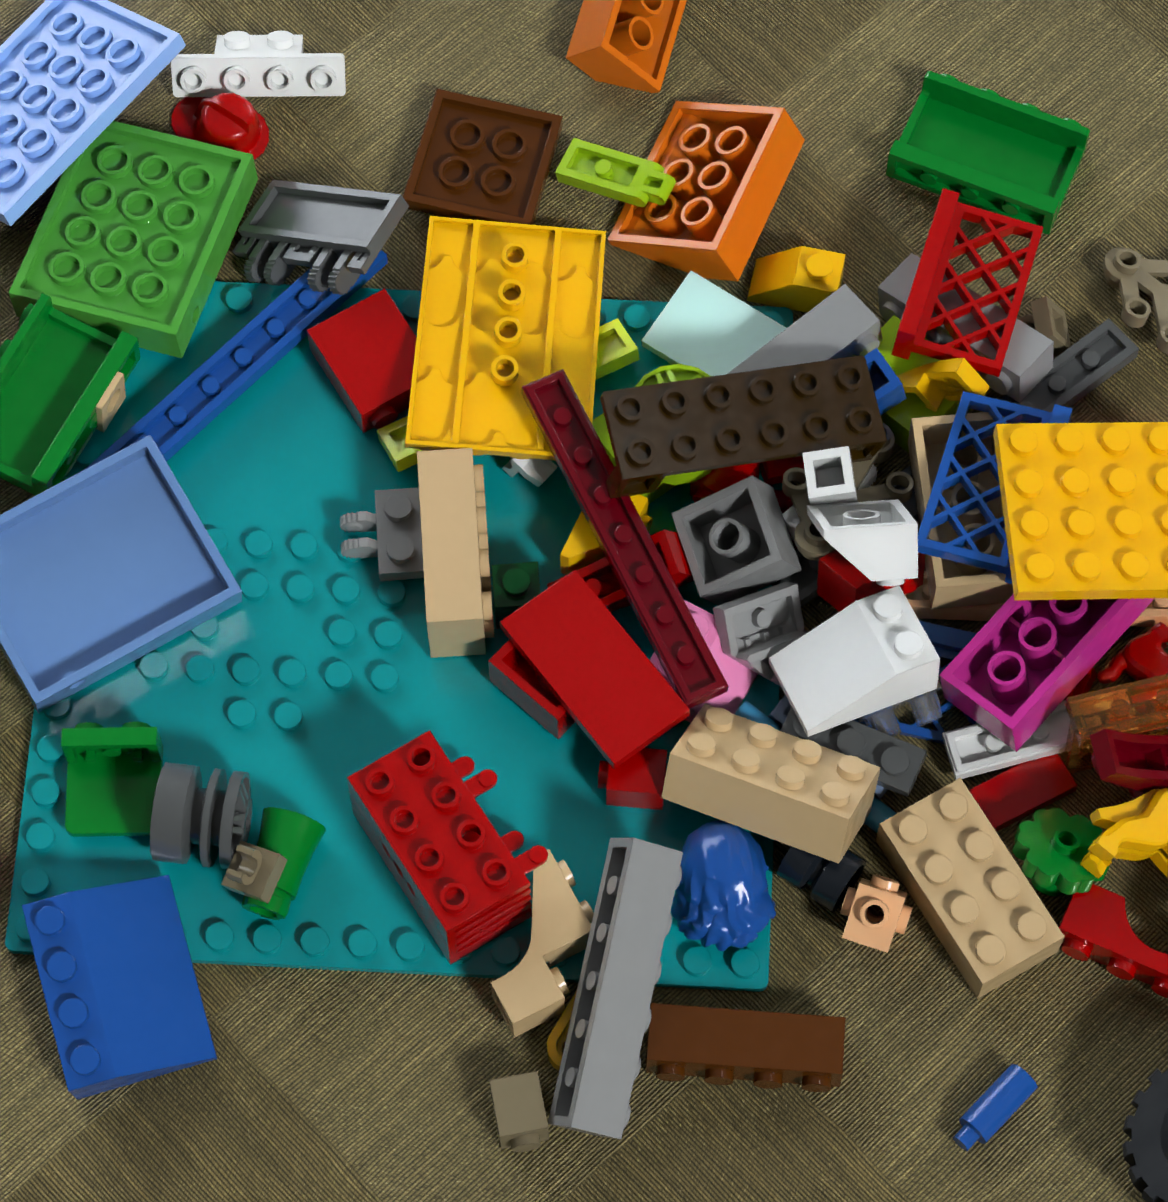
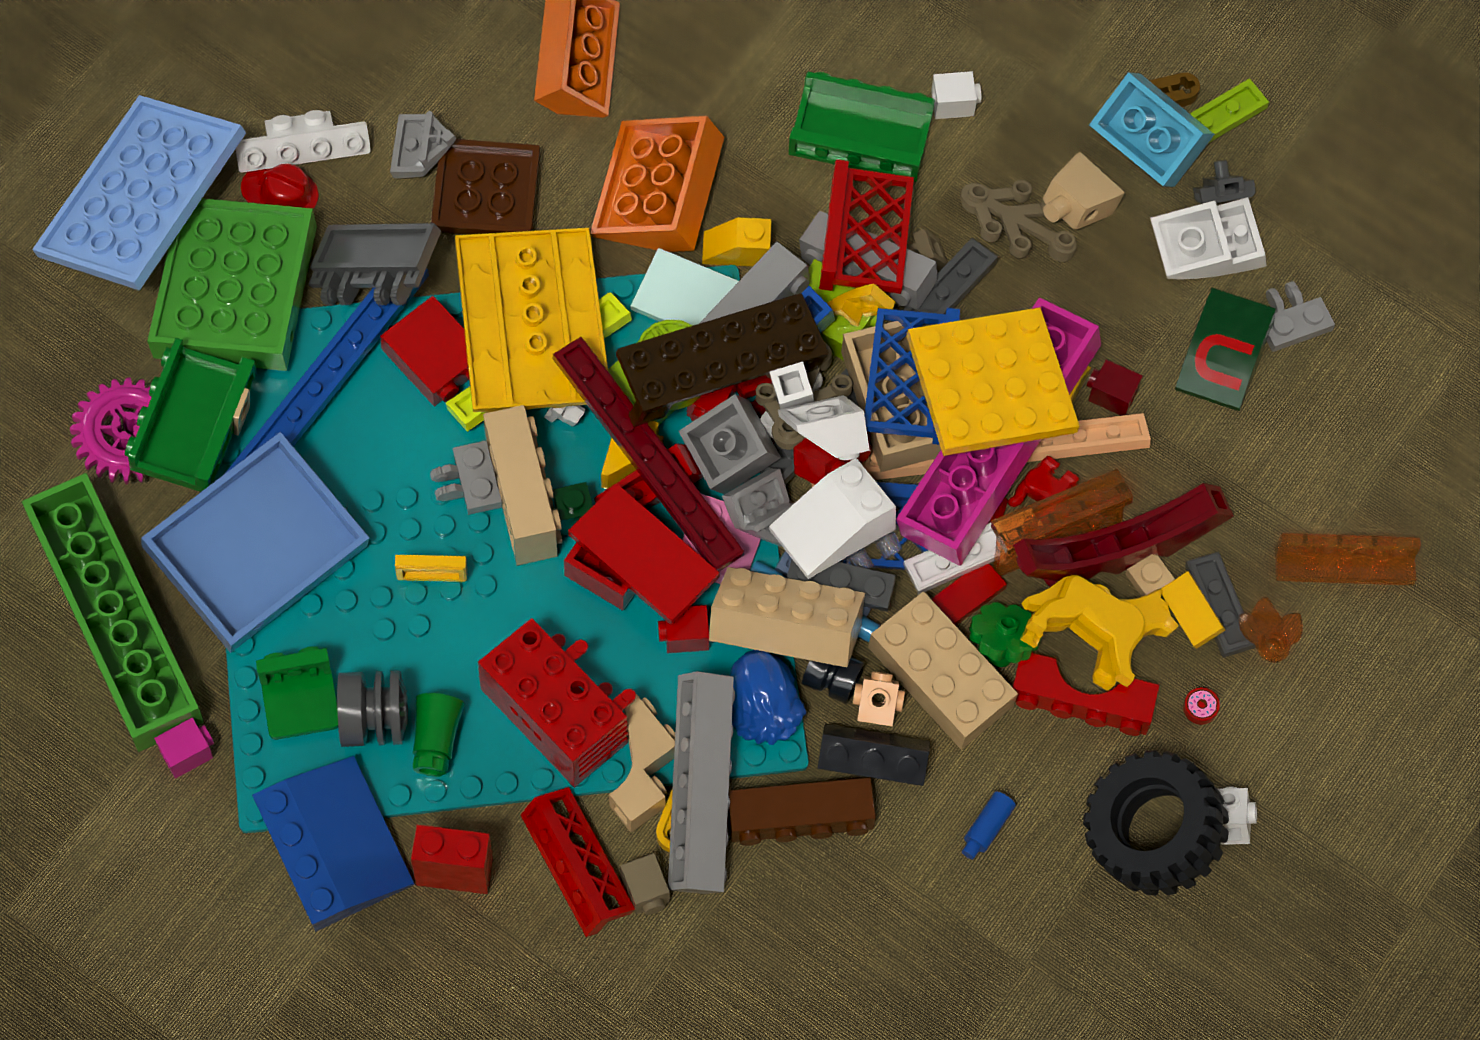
camera: 15 degrees left, 0 degrees up
dark tan tile [221,841,288,904] -> none
lime hinge [555,138,676,207] -> none
none -> light grey slope [390,110,456,178]
none -> yellow tile [395,555,468,582]
none -> red brick [411,825,493,894]
none -> red fence [520,787,635,937]
none -> black brick [817,724,930,786]
none -> white brick [931,71,981,119]

